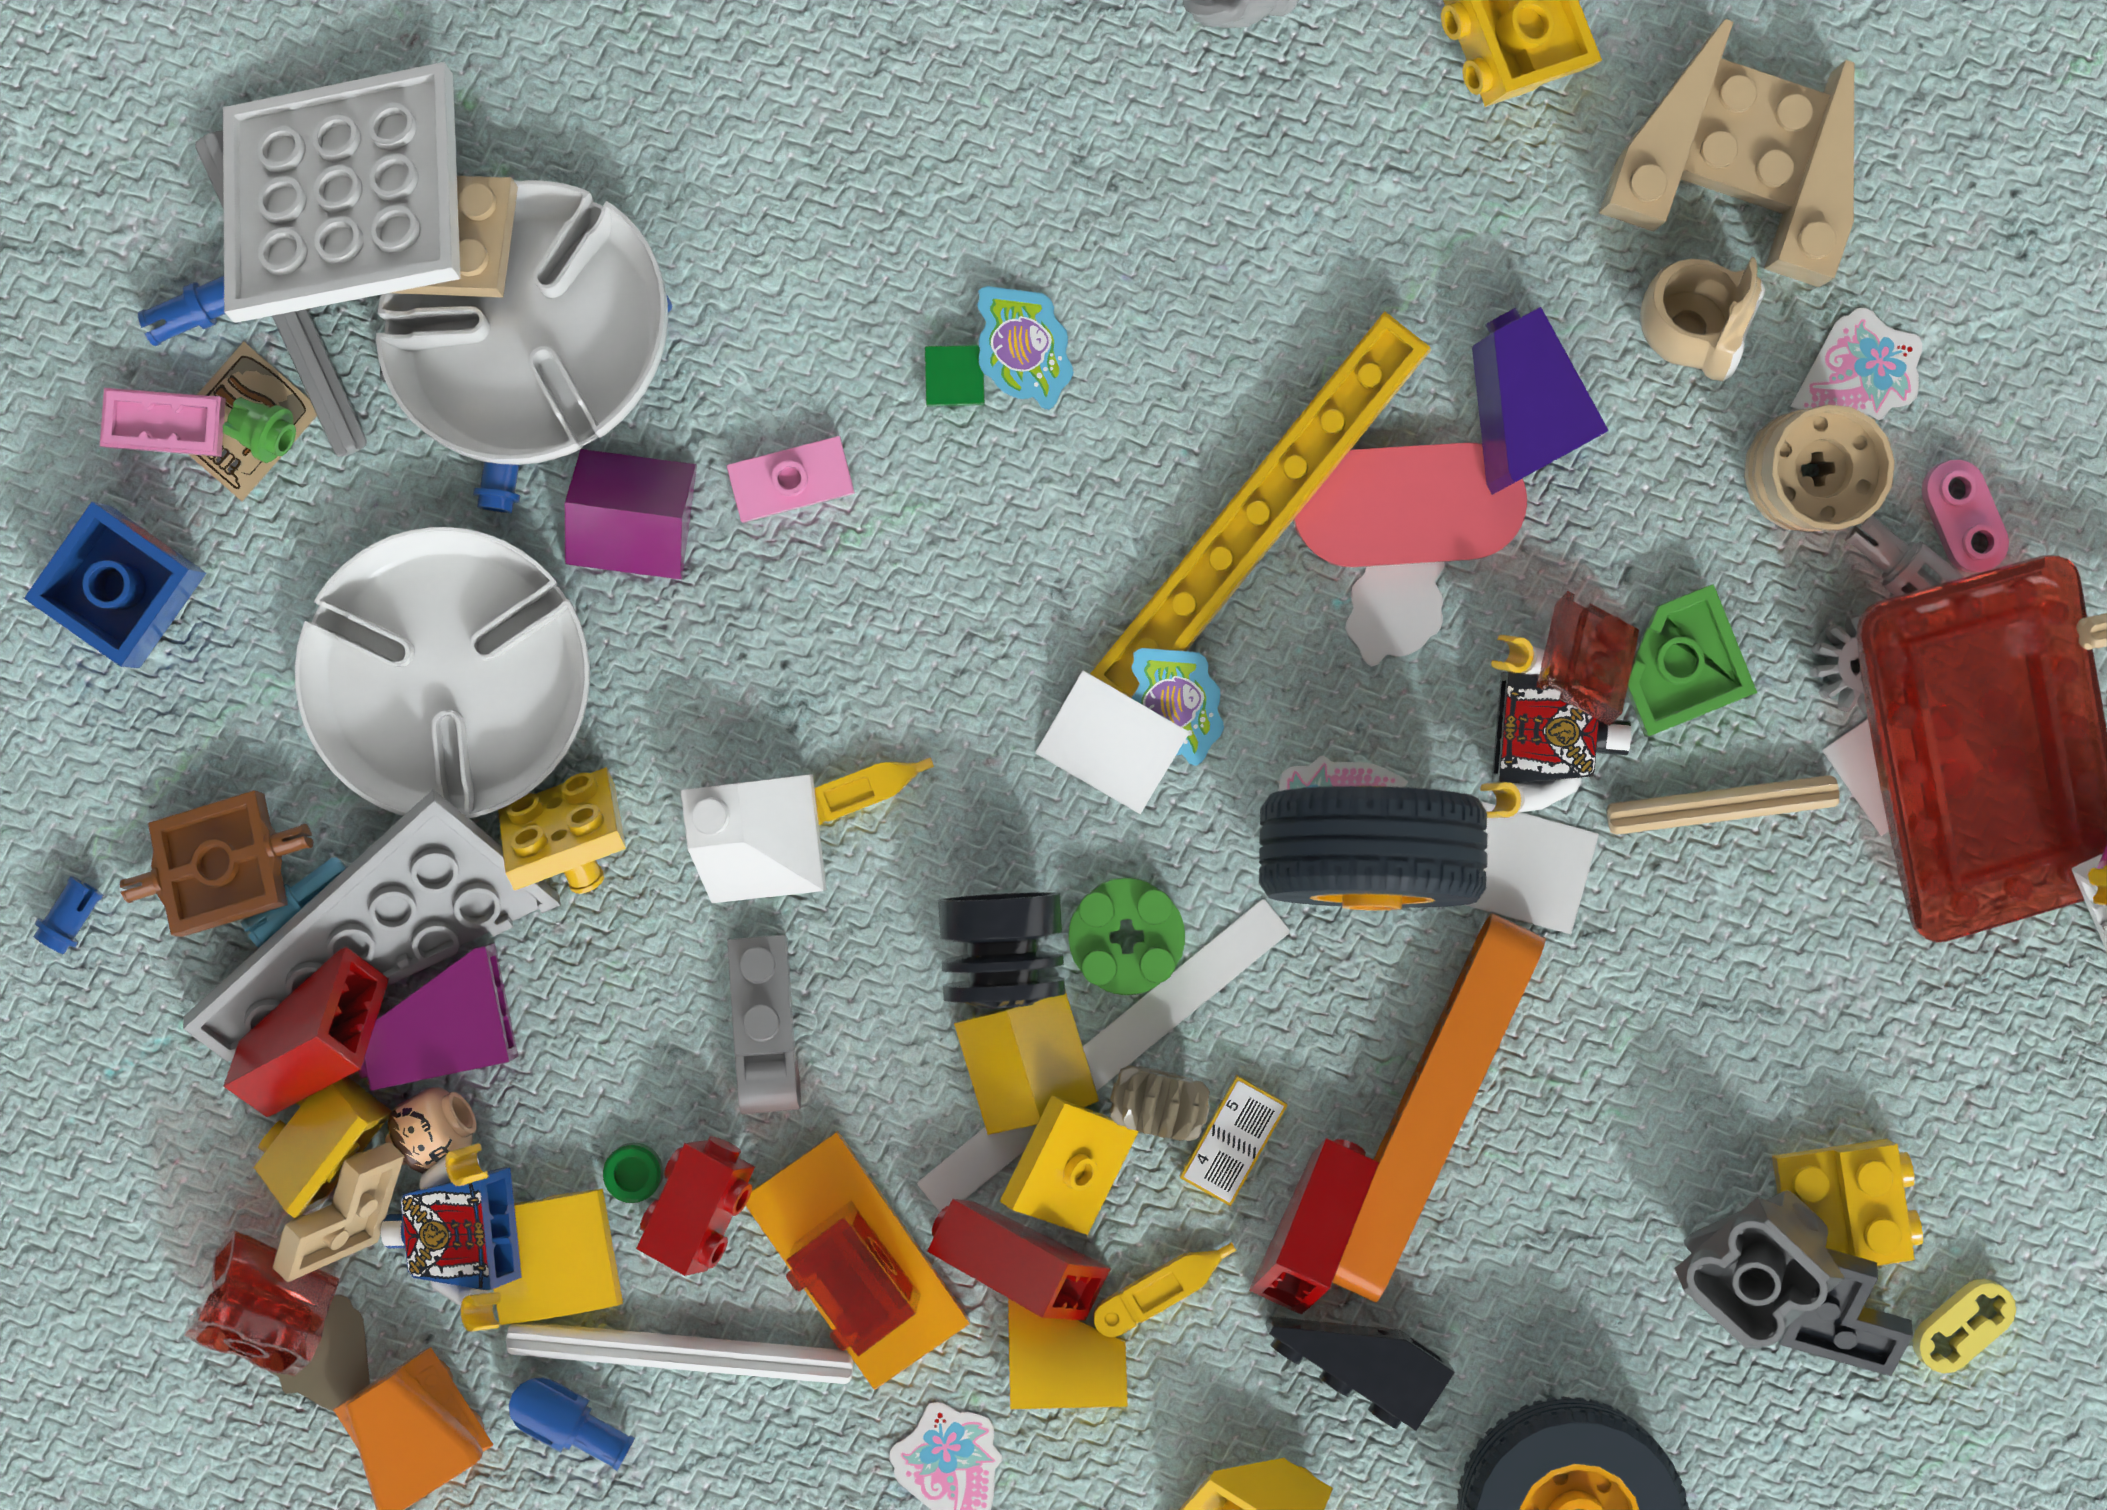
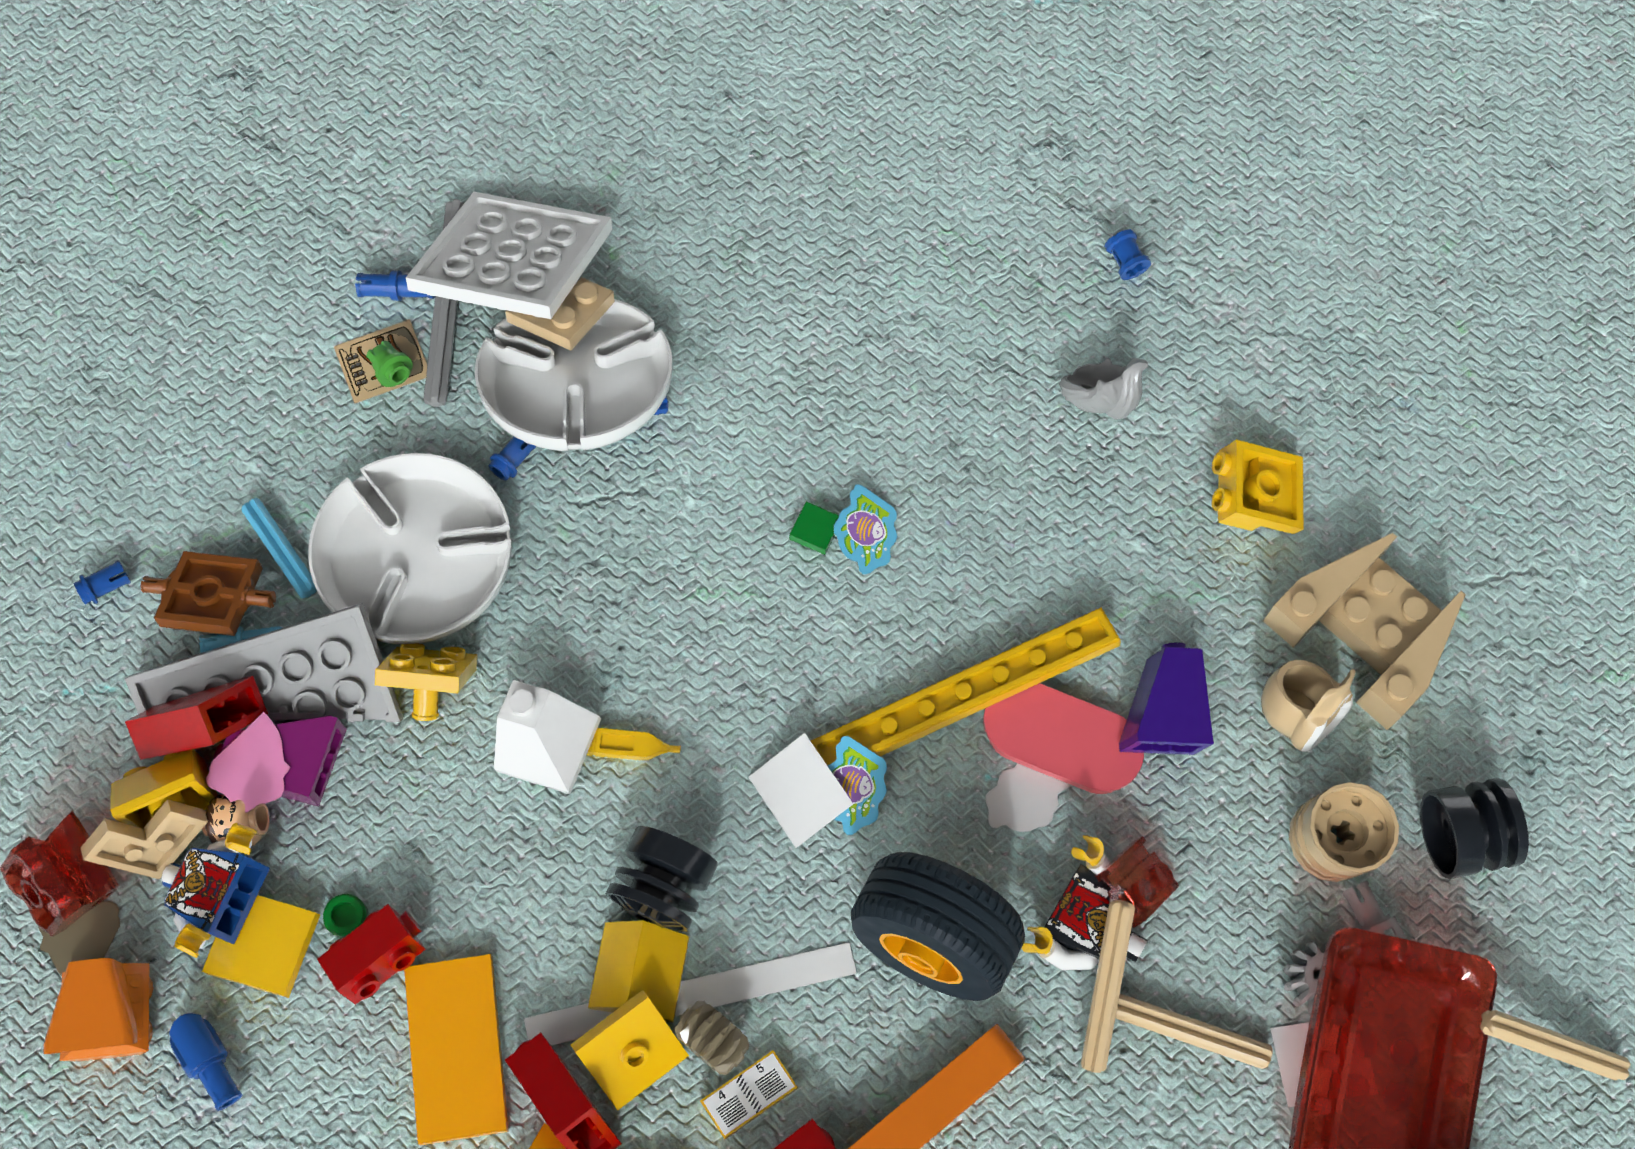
camera: 20 degrees right, 20 degrees down
blue brick [24,501,206,668] -> none
bright pink plate [100,388,226,457] -> none
white axle [506,1322,854,1384] -> none
magenta slope [565,449,697,580] -> none
bright pink plate [726,436,855,523] -> none
light grey plate [727,935,801,1114] -> none
clear red container [786,1201,921,1357] -> none
bright green plate [1068,878,1185,995] -> none
white sticker [1466,802,1599,934] -> none
bright green plate [1623,584,1757,737] -> none
sticker [1791,308,1922,420] -> none
bright pink plate [1922,460,2009,573] -> none
none -> bright pink sticker [206,712,290,813]
none -> medium azure axle [241,498,317,599]
none -> tan axle [1081,900,1135,1073]
none -> black wheel [1420,778,1529,879]

